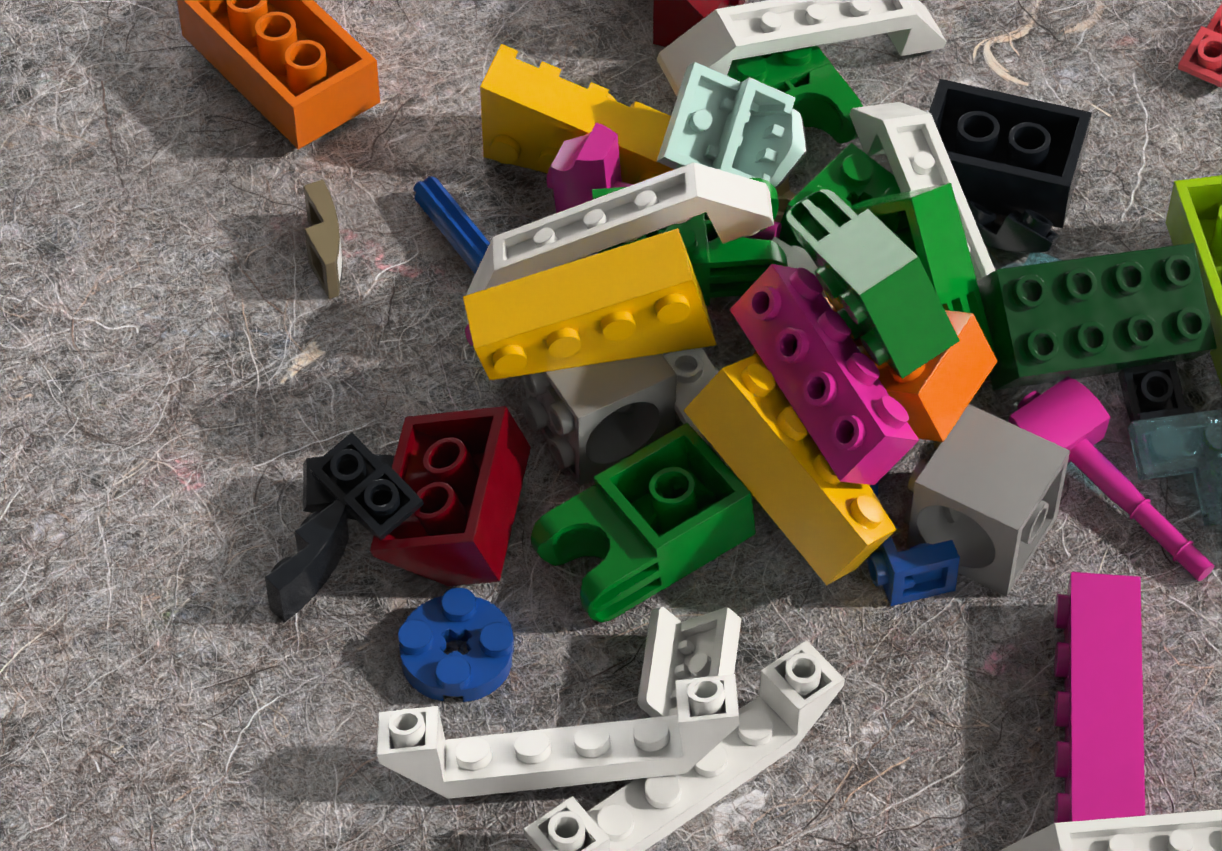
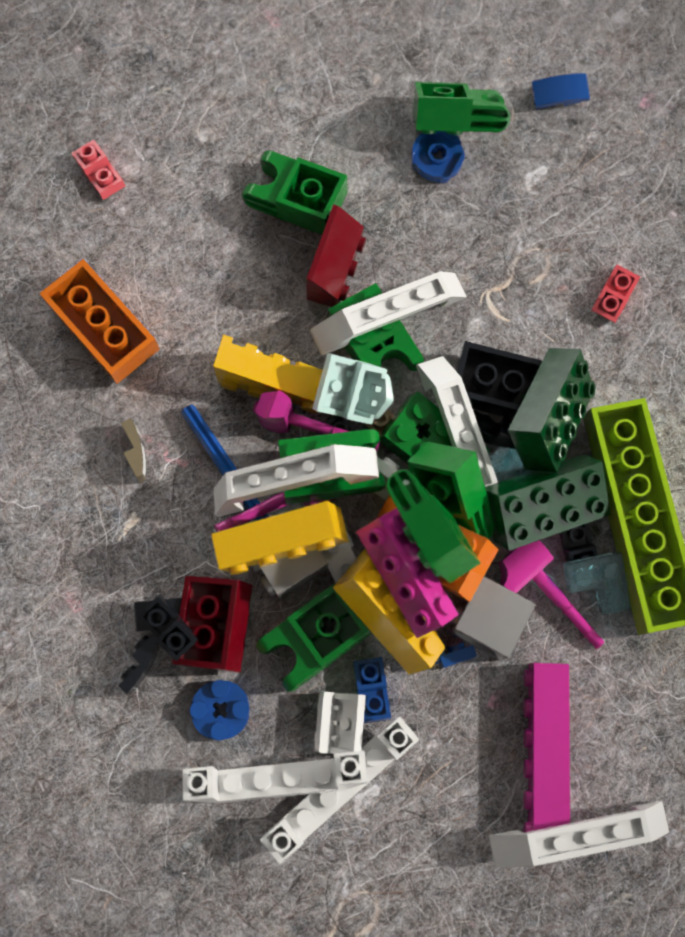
camera: 10 degrees left, 25 degrees up
none -> blue slope [353,657,391,724]
none -> dark green brick [508,348,596,473]

